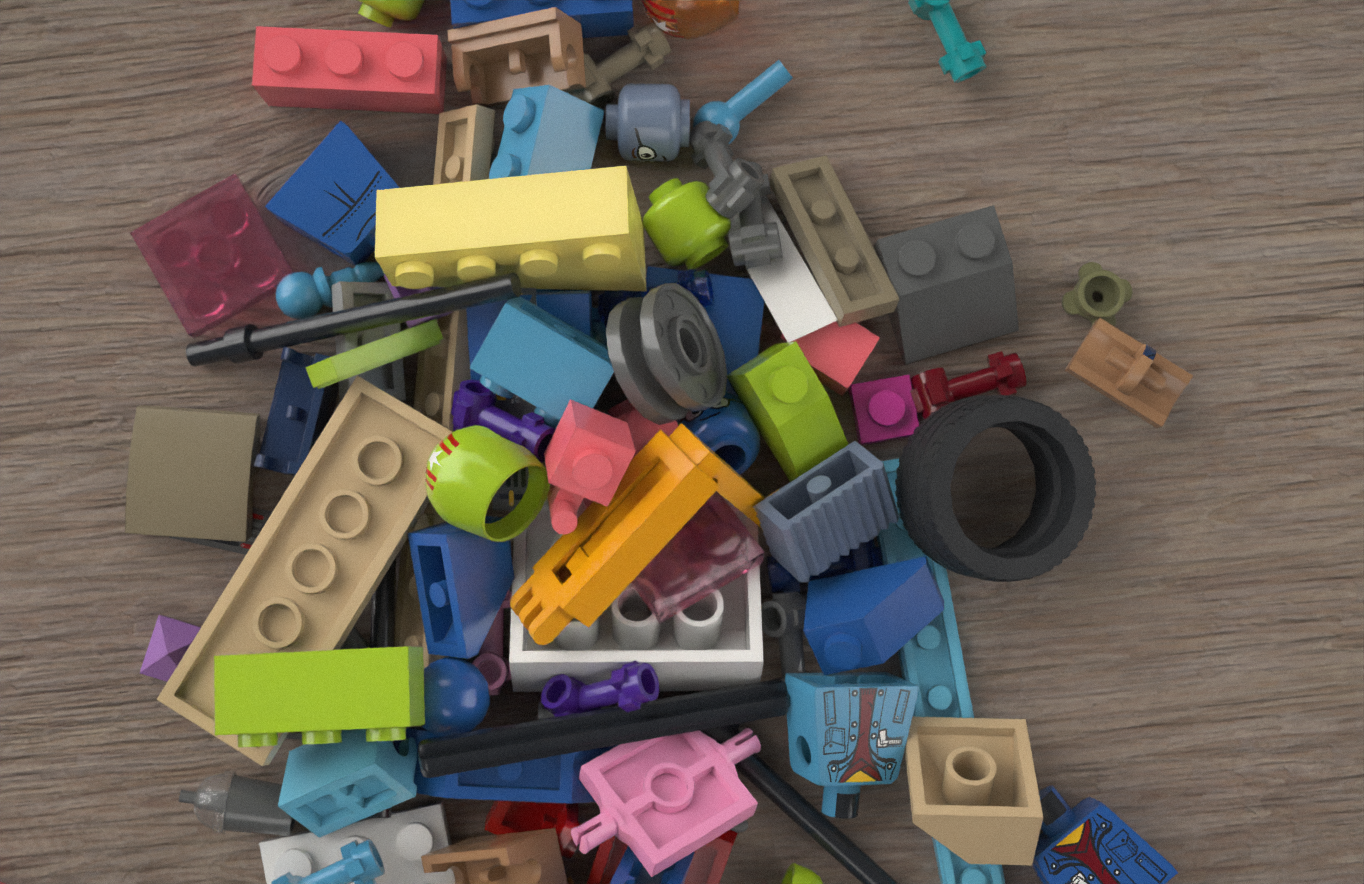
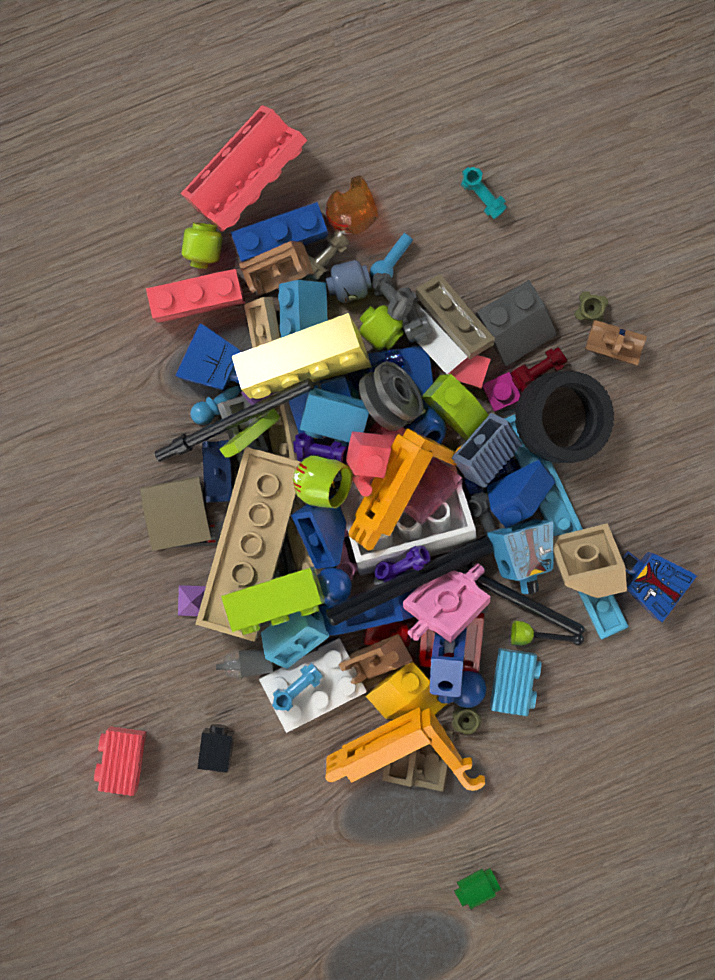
camera: 10 degrees left, 5 degrees up
clear pink plate [130,173,294,339] -> none

